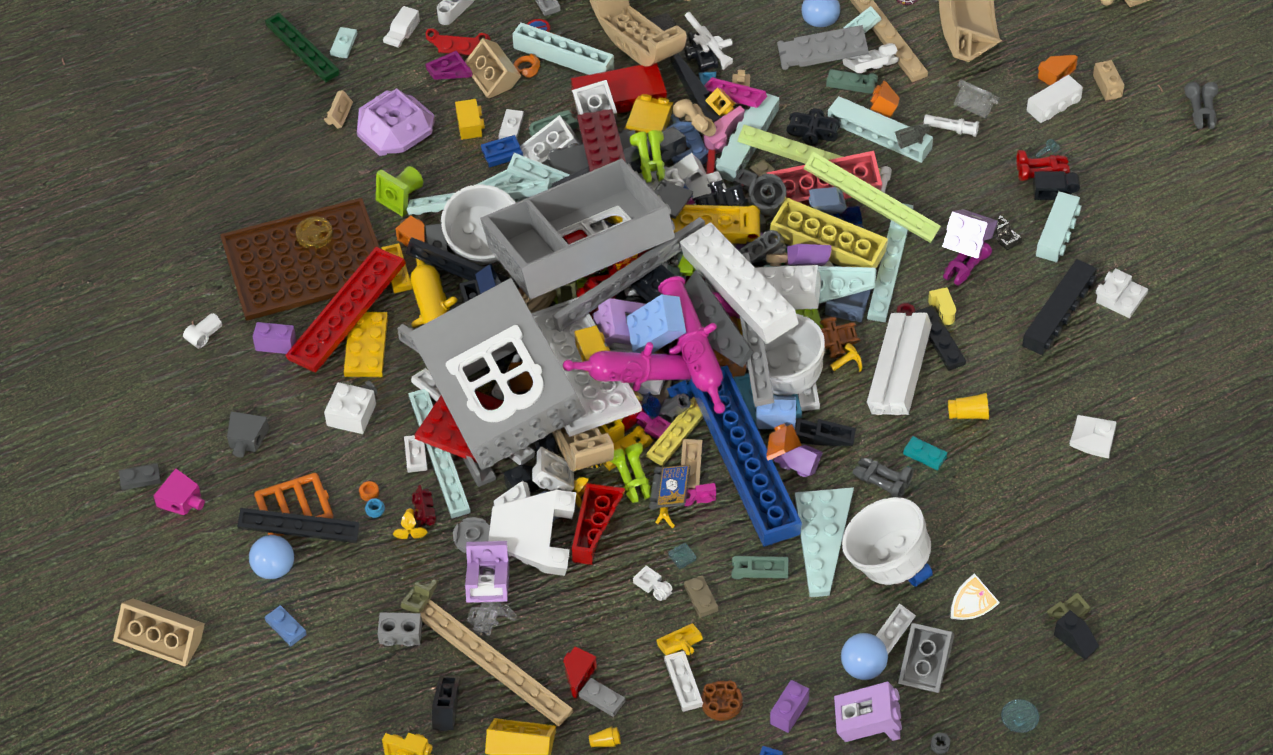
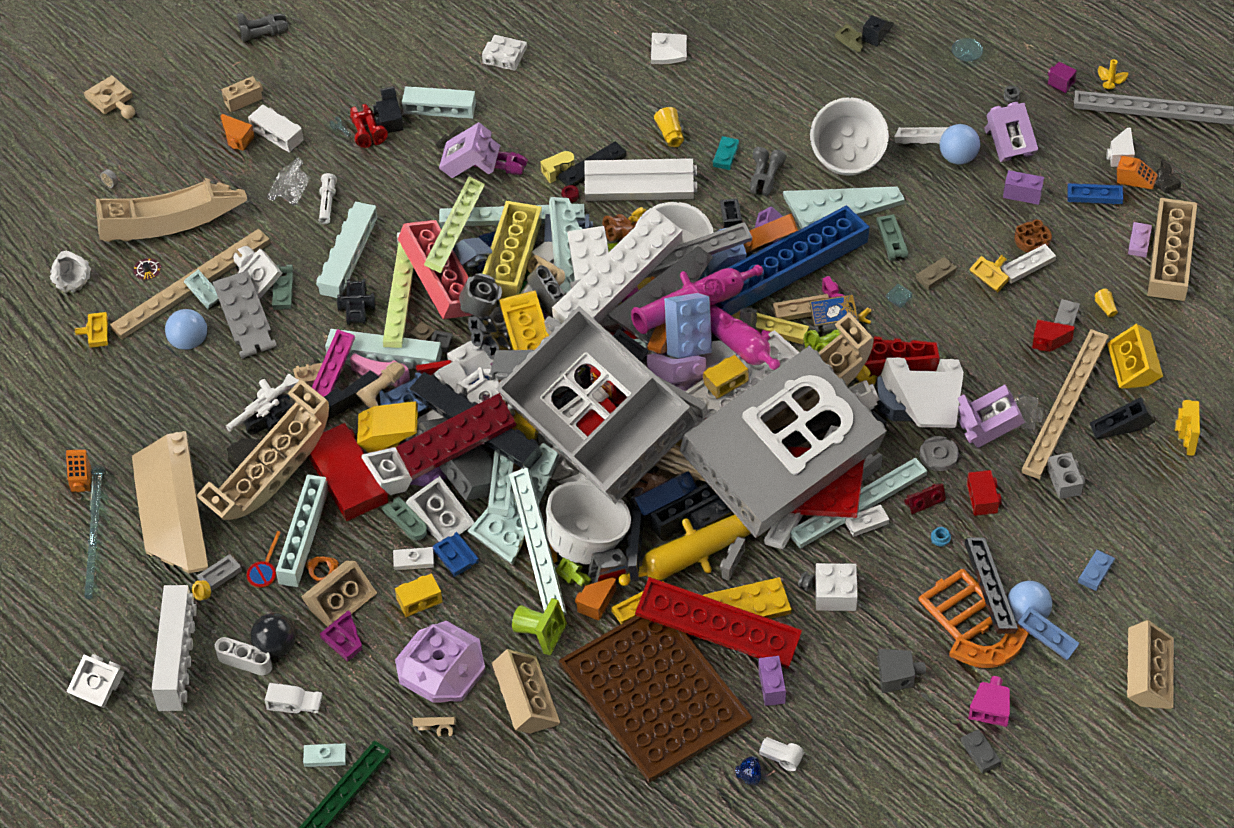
camera: 105 degrees left, 0 degrees up
clear yellow piece [296,216,333,248] -> none
orange tile [359,481,379,501] -> none
yellow plant [393,508,428,539] -> none
olive slope [401,579,438,613] -> none
red plate [425,28,491,56] -> none
white plate [494,481,531,506] -> none
lime piece [629,130,665,183] -> none
white plate [633,566,673,601] -> none
yellow brick [705,88,736,116] -> none
medium lavender brick [787,244,831,266] -> none
orange slope [870,81,900,118] -> none
clear smoke slope [895,124,931,149] -> none
light grey slope [898,623,954,693] -> none
shield [950,573,1000,620] -> none
black brick [1022,259,1097,356] -> none
none -> black piece [250,613,296,659]
none -> tan slope [492,649,560,733]
none -> clear blue brick [735,755,761,785]
none -> orange plate [949,623,1030,668]
none -> red brick [967,470,1002,516]
none -> medium blue plate [1017,607,1079,660]

